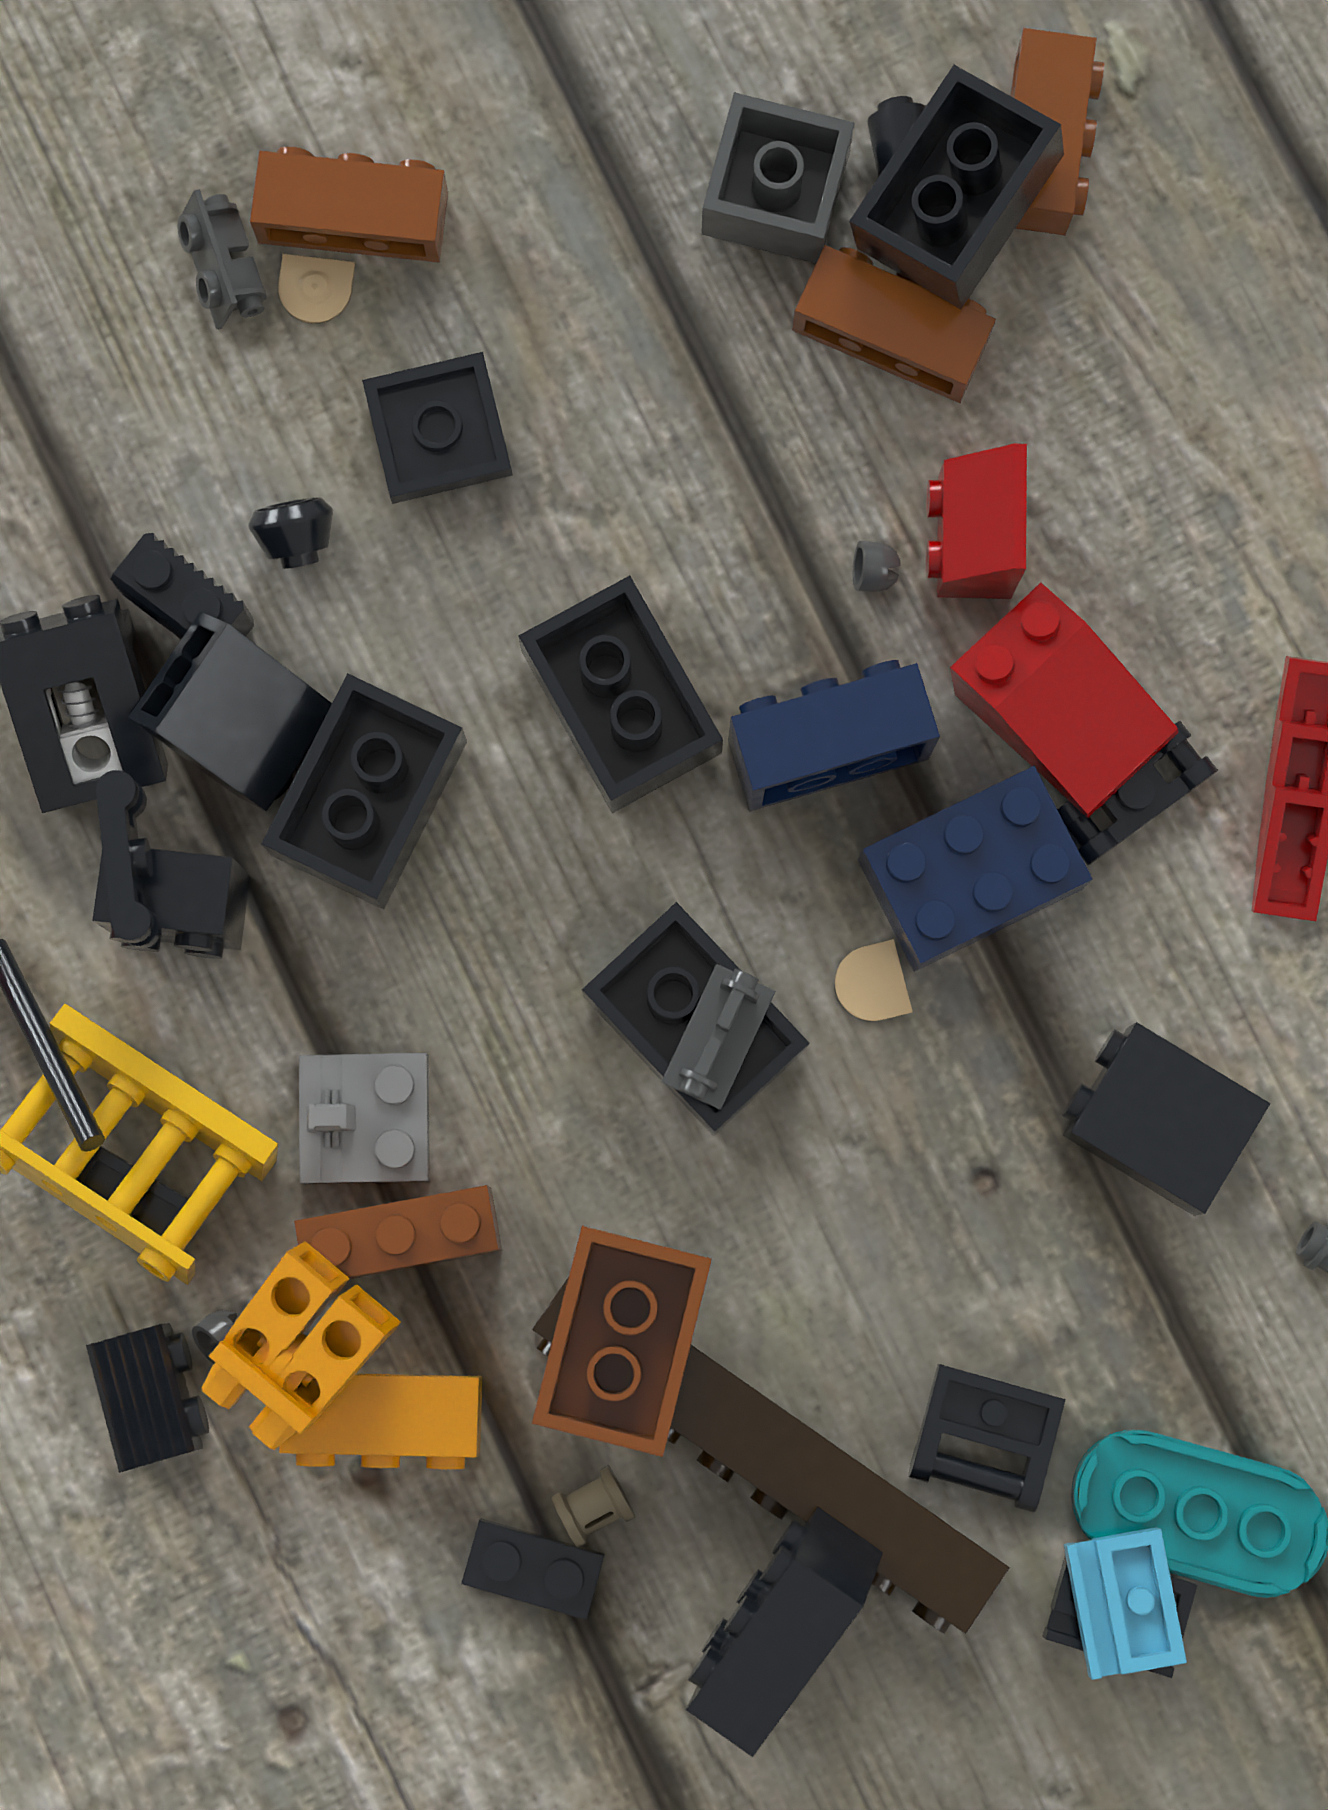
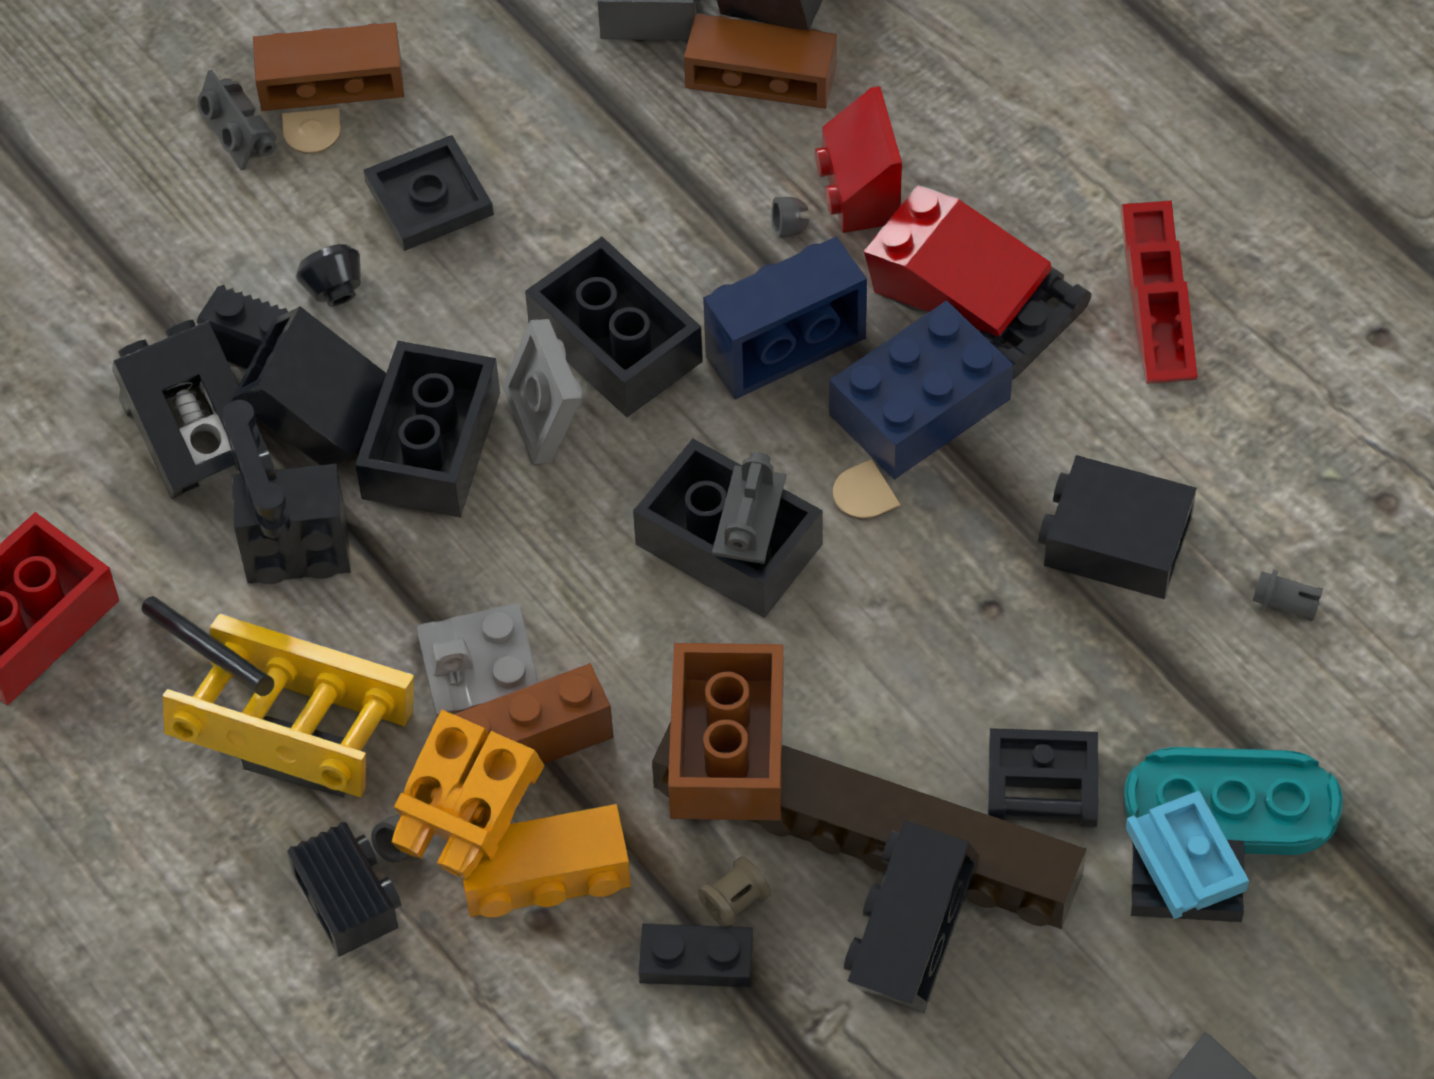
camera: 10 degrees left, 25 degrees down
none -> light grey hinge [502,319,582,464]

